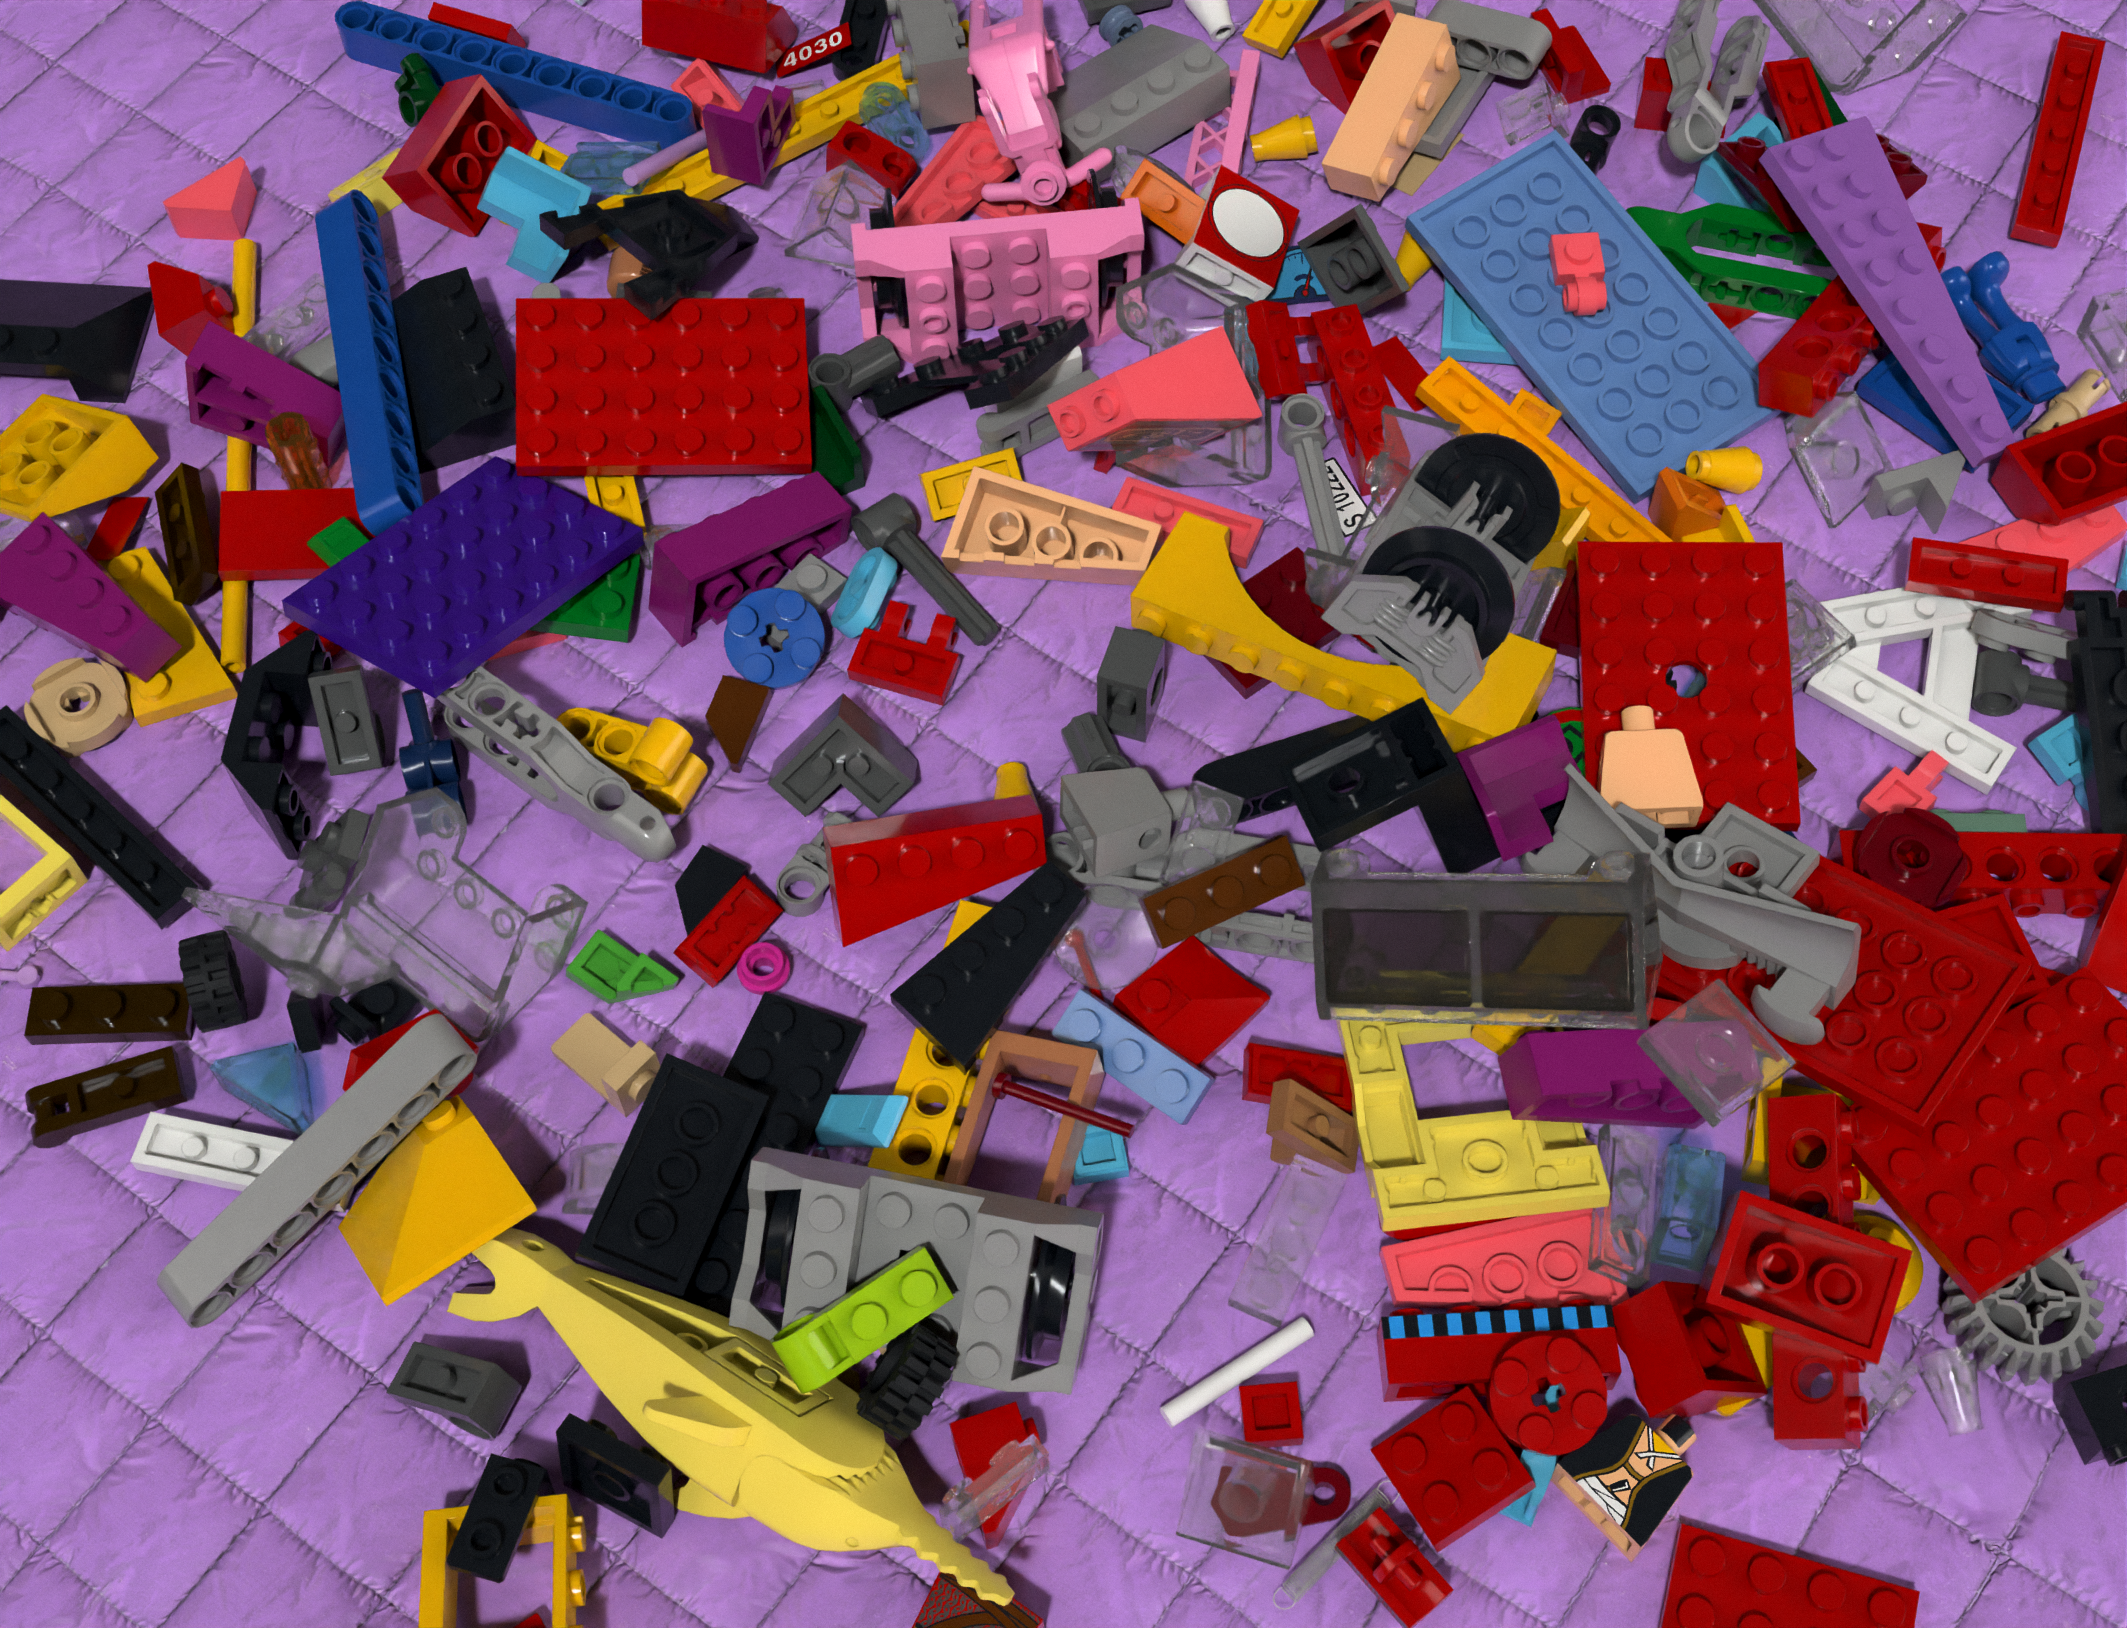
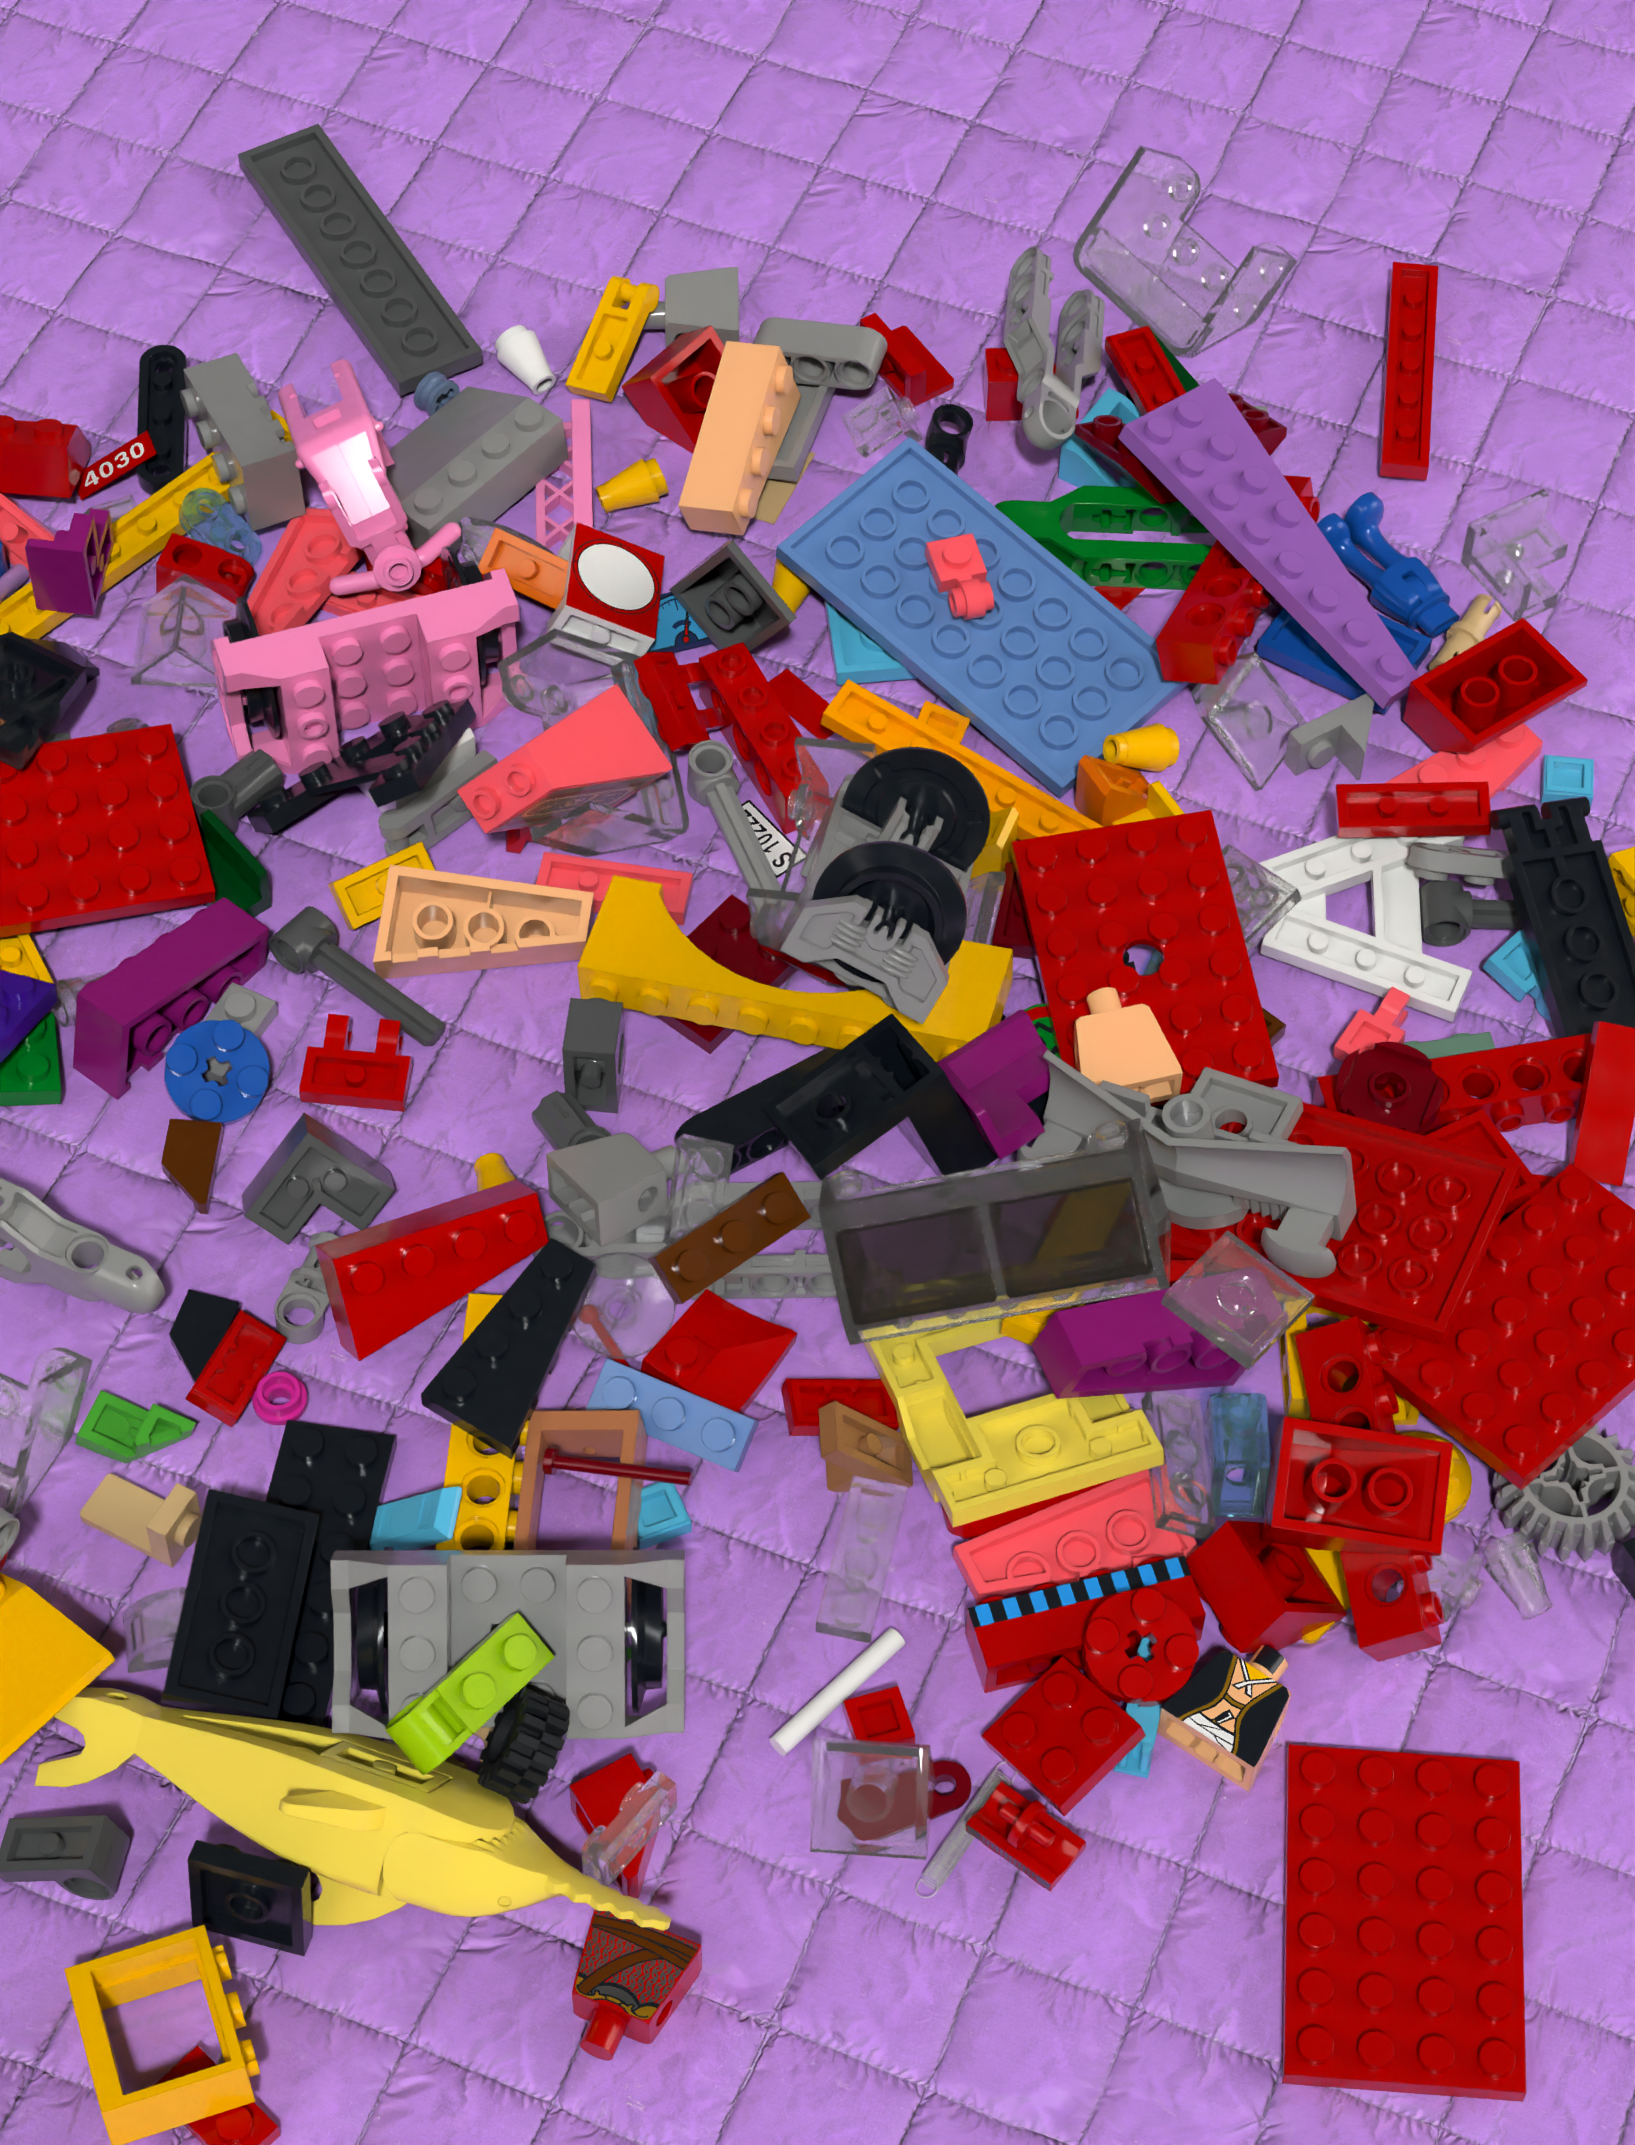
camera: 15 degrees left, 5 degrees down
black bracket [446,1453,556,1583] -> none
yellow piece [556,707,708,815] -> none
medium azure plate [831,547,897,638] -> none

